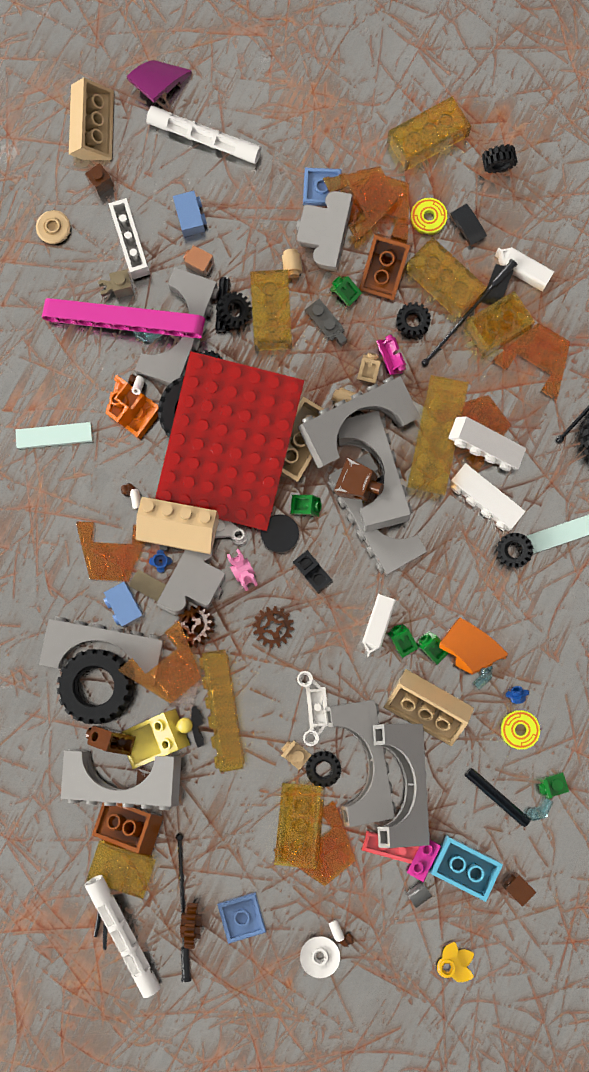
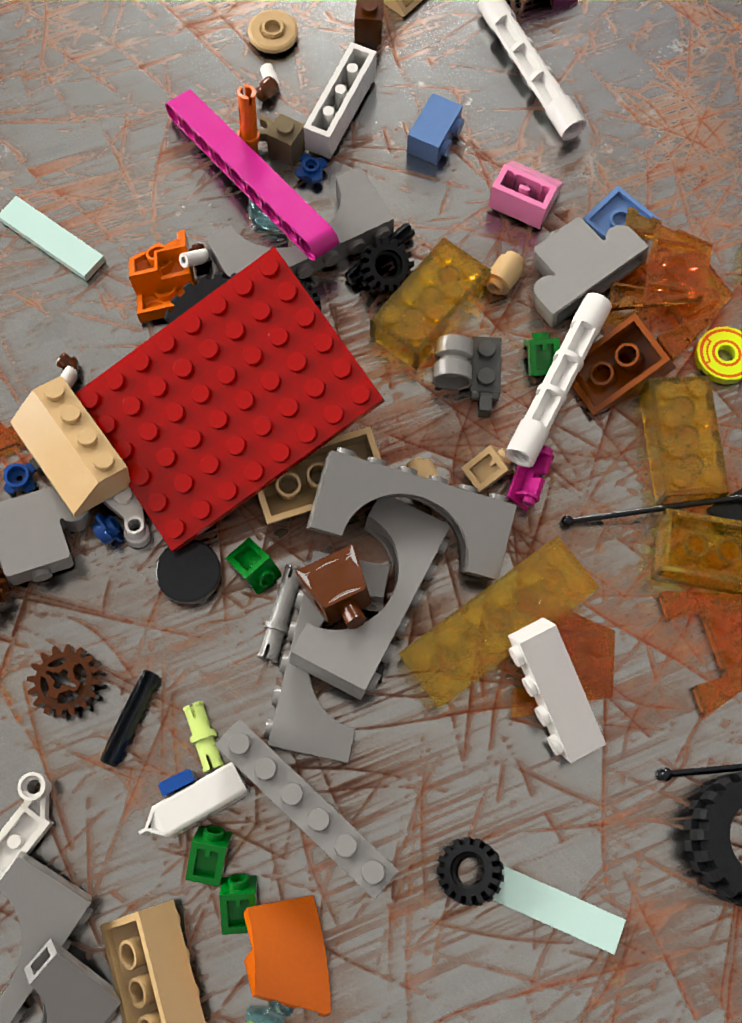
camera: 35 degrees right, 10 degrees down
nougat brick [184,245,214,277] -> none
bright pink pin [227,549,258,591] -> none
black slope [293,550,333,594] -> none
black tyre [396,302,431,339] -> none
white brick [449,463,526,532] -> none
none -> blue plate [92,513,124,545]
none -> black axle [100,670,160,767]
none -> blue tile [158,769,199,798]
none -> yellowish green pin [183,701,224,773]
none -> light grey arch [214,718,399,900]
none -> orange pin [237,84,260,155]
none -> reddish brown arm [255,63,280,102]
none -> light grey pin [257,564,301,663]
none -> blue plate [295,154,327,184]
none -> light grey wheel [433,334,474,390]
none -> bright pink slope [488,160,564,229]
none -> white piece [505,292,612,467]

